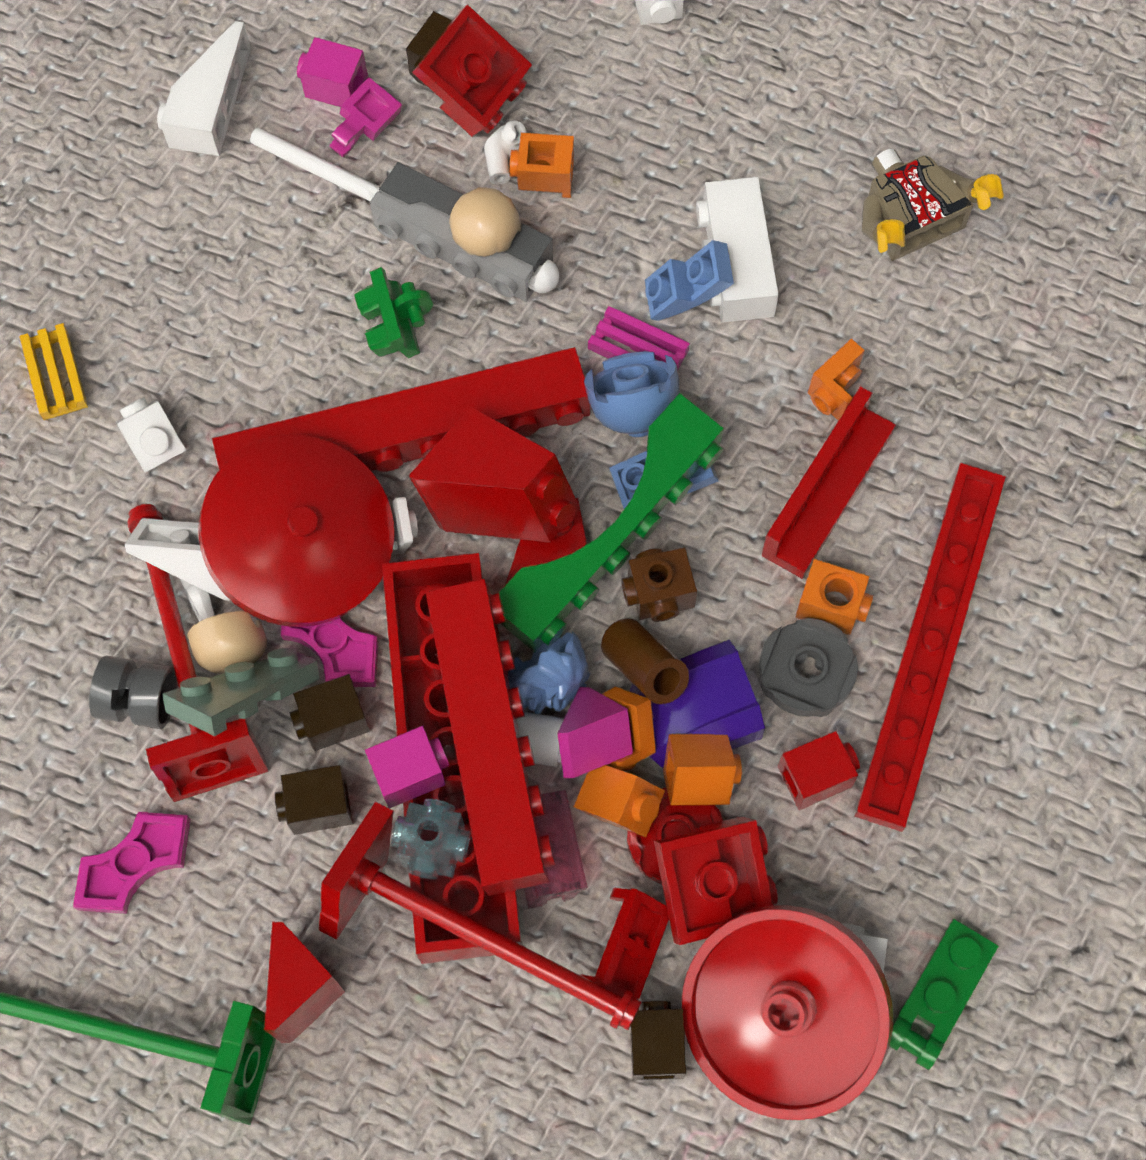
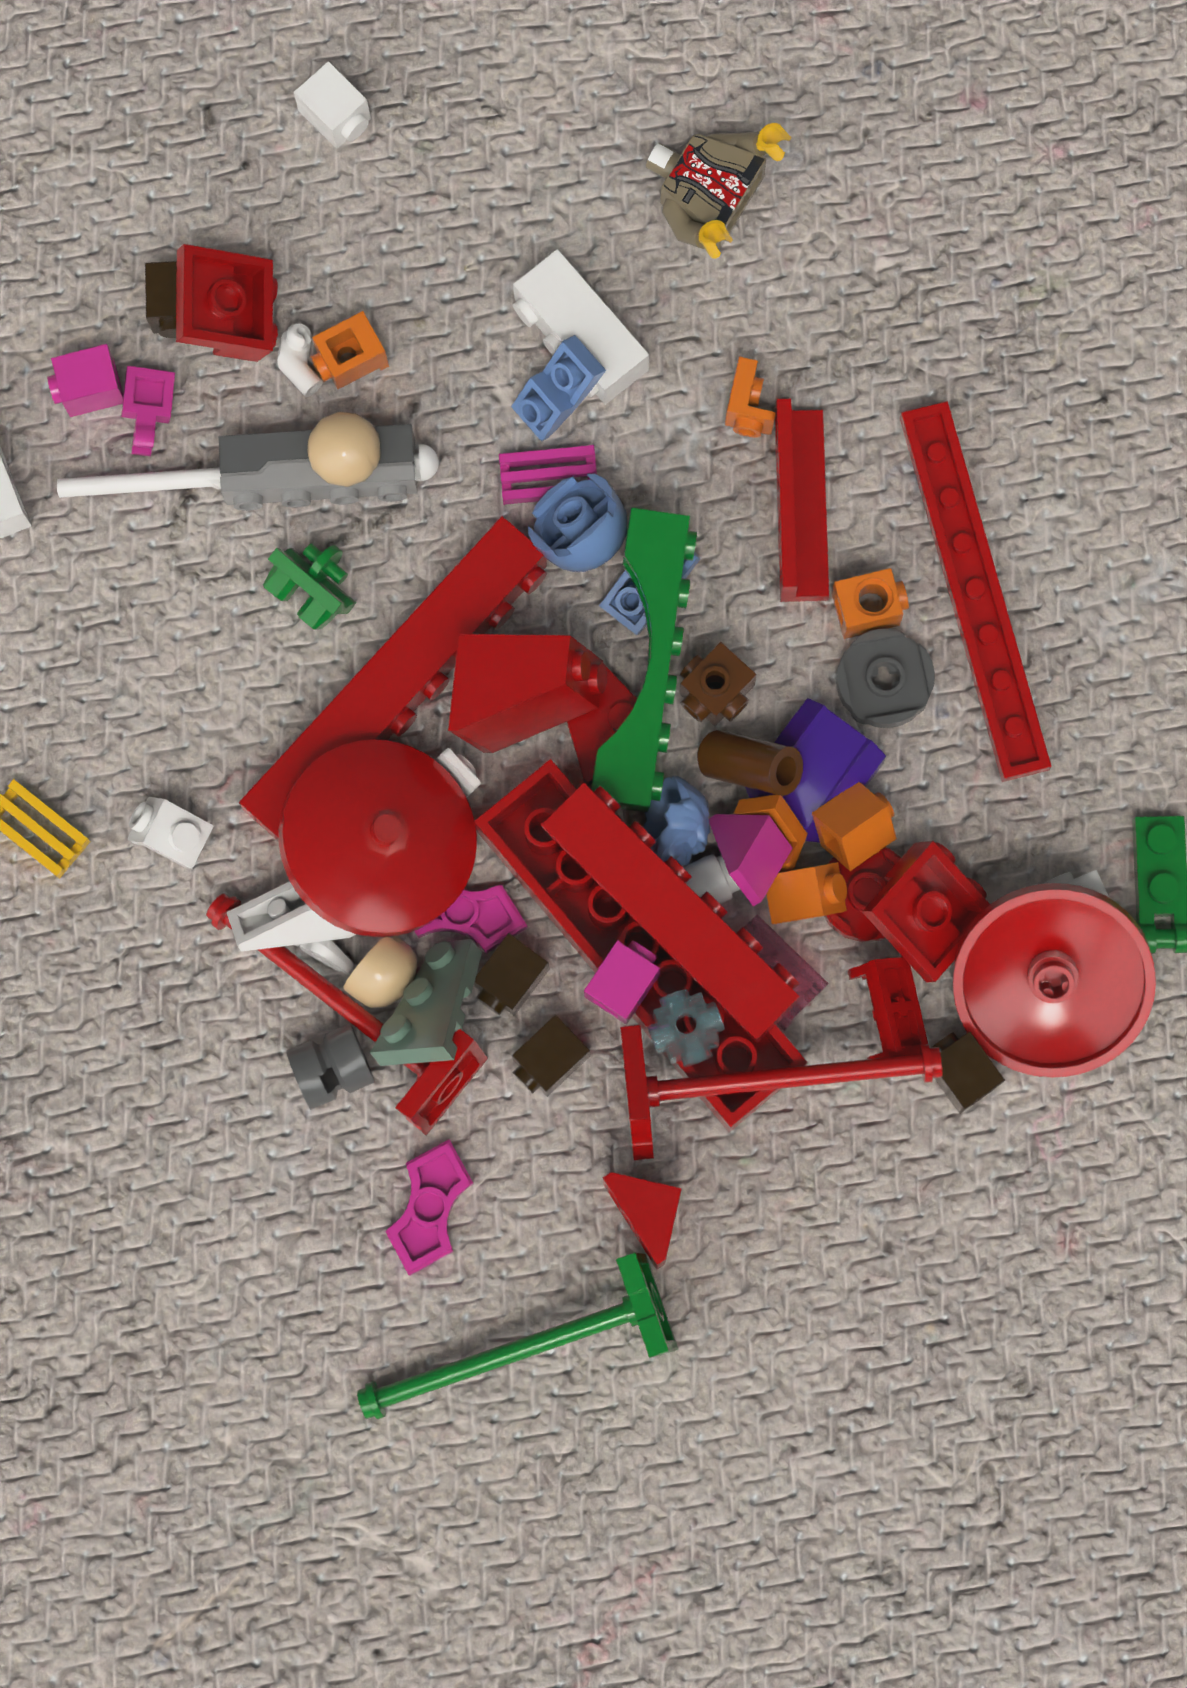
camera: 30 degrees left, 10 degrees up
red brick [778,731,860,810] -> none

